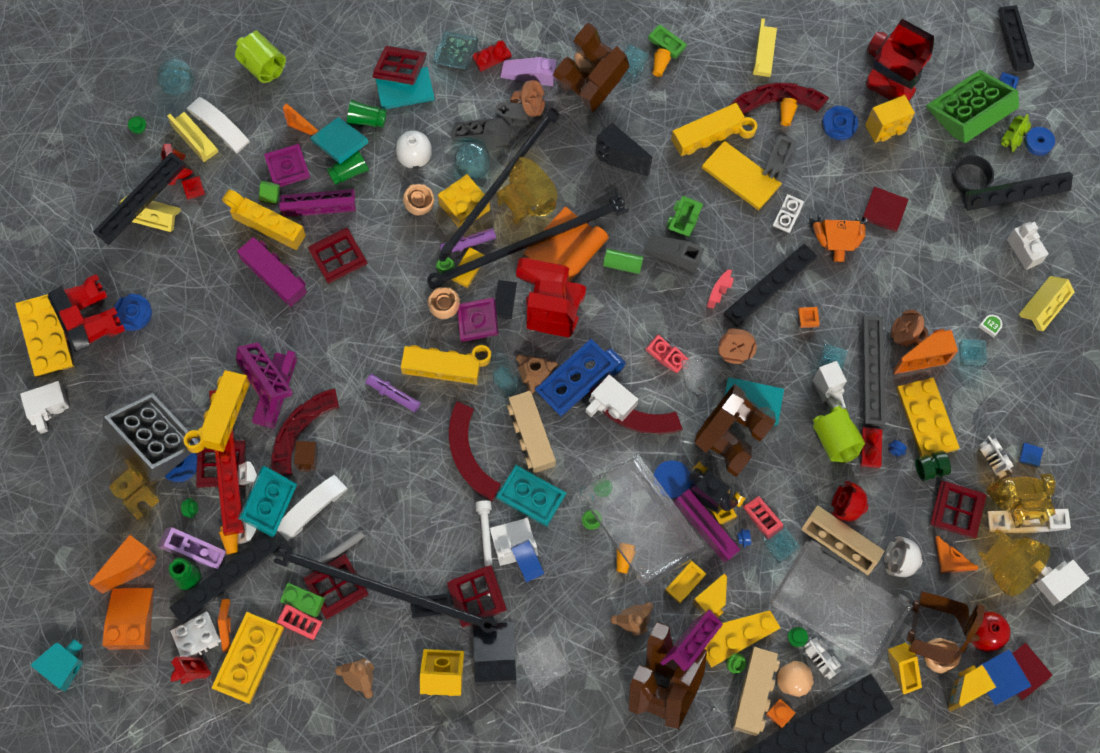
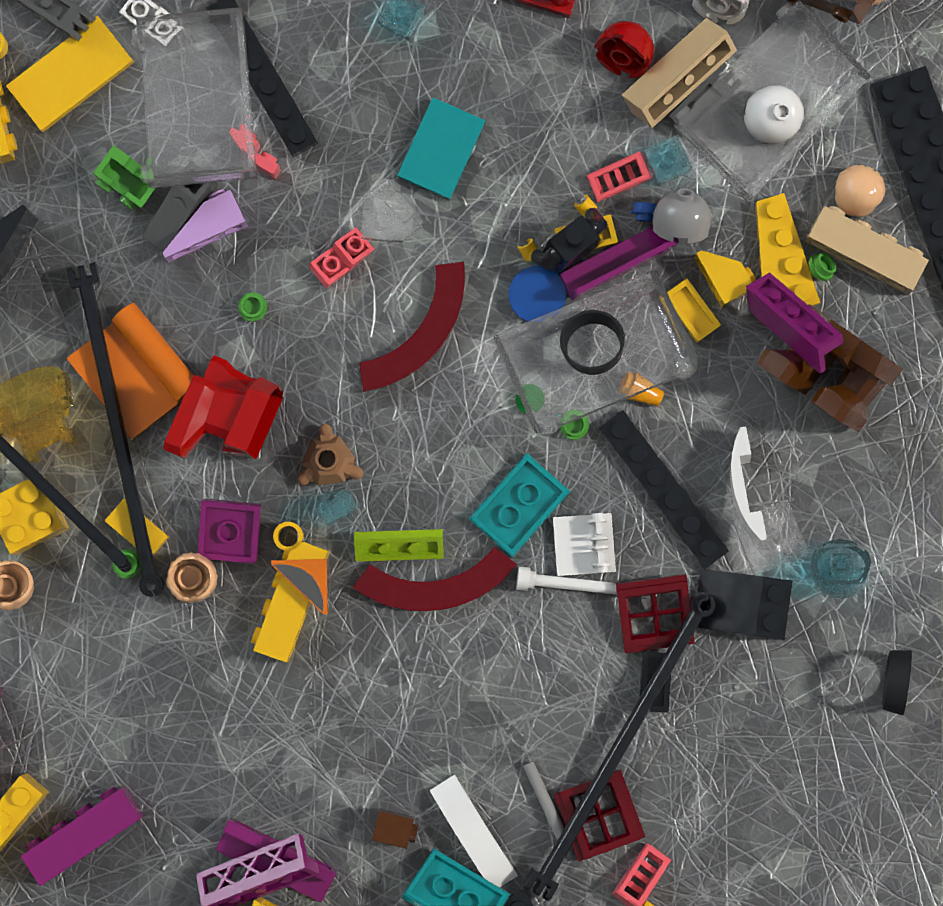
camera: 75 degrees left, 15 degrees up
dark red tile [271,388,339,476] -> none
bright green plate [280,583,325,617] -> none
dark red piece [307,227,368,284] -> none
medium nougat rock [335,658,374,698] -> none
medium lavender pin [366,373,421,413] -> none
yellow slope [420,649,464,696] -> none
medium lavender pin [440,228,496,253] -> none
black tile [495,280,517,319] -> none
tan brick [506,391,556,474] -> none
blue slope [511,539,544,582] -> none
blue hinge [535,339,626,417] -> none
white hinge [585,375,638,421] -> none
bright green pin [603,248,644,274] -> none
medium nougat rock [610,602,653,636] -> none
reddish brown piece [695,384,776,477] -> none
nougat tile [718,328,757,364] -> none
orange plate [766,699,795,729] -> none
green plate [788,627,808,647] -> none
orange plate [798,307,820,328] -> none
white hinge [804,637,842,680] -> none
white hinge [812,361,847,409] -> none
lime cylinder [812,406,865,463] -> none
yellow slope [887,643,922,695] -> none
none -> clear windscreen [132,7,257,188]
none -> lavender slope [163,189,248,263]
none -> bright green plate [238,292,267,322]
none -> tile [271,559,328,614]
none -> lime plate [354,529,444,562]
none -> black tyre [560,310,625,375]
none -> black plate [599,410,729,569]
none -> light grey cylinder [652,188,711,243]
none -> white slope [730,426,767,548]
none -> white cylinder [744,85,804,144]
none -> clear light blue cylinder [811,539,871,599]

